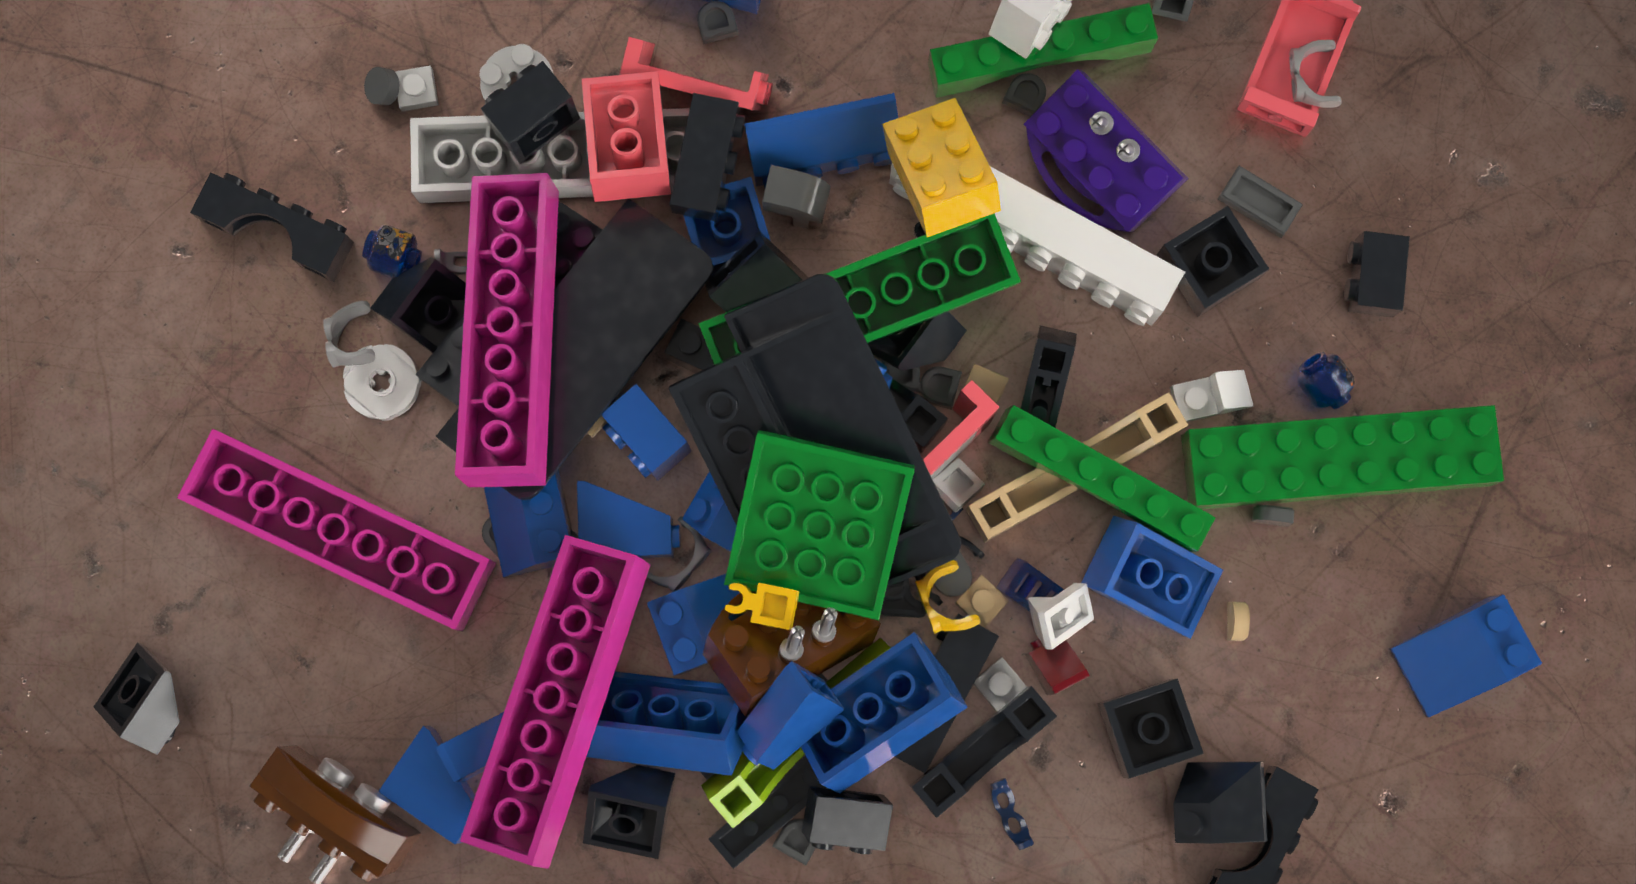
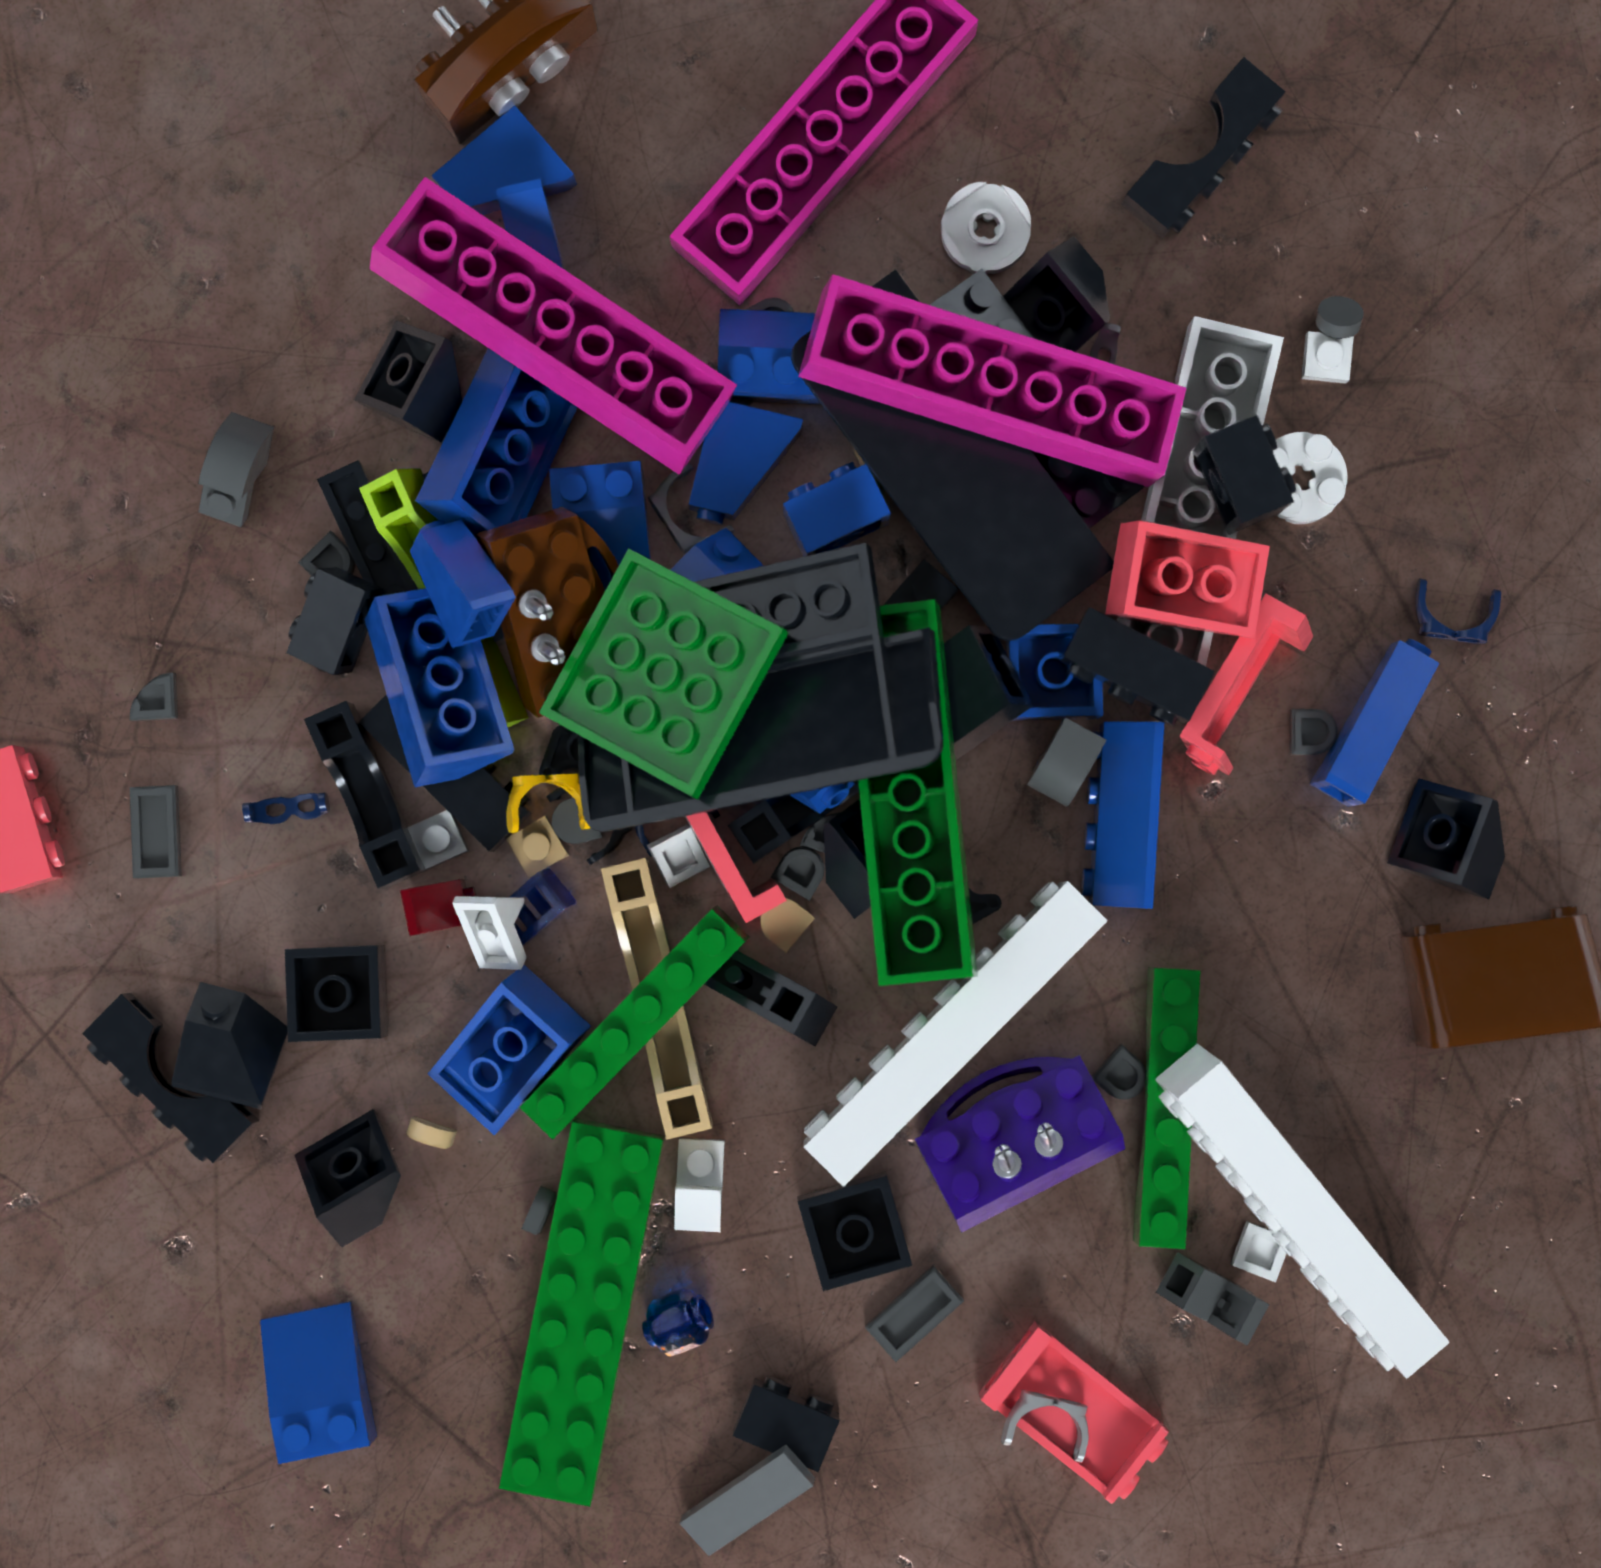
camera: 105 degrees right, 5 degrees up
light grey cap [323,301,375,368] -> none
clear blue head [362,225,422,278] -> none
yellow plate [725,583,800,630] -> none
yellow brick [882,98,1001,237] -> none
none -> black slope [294,1109,401,1247]
none -> dark grey tile [679,1445,816,1556]

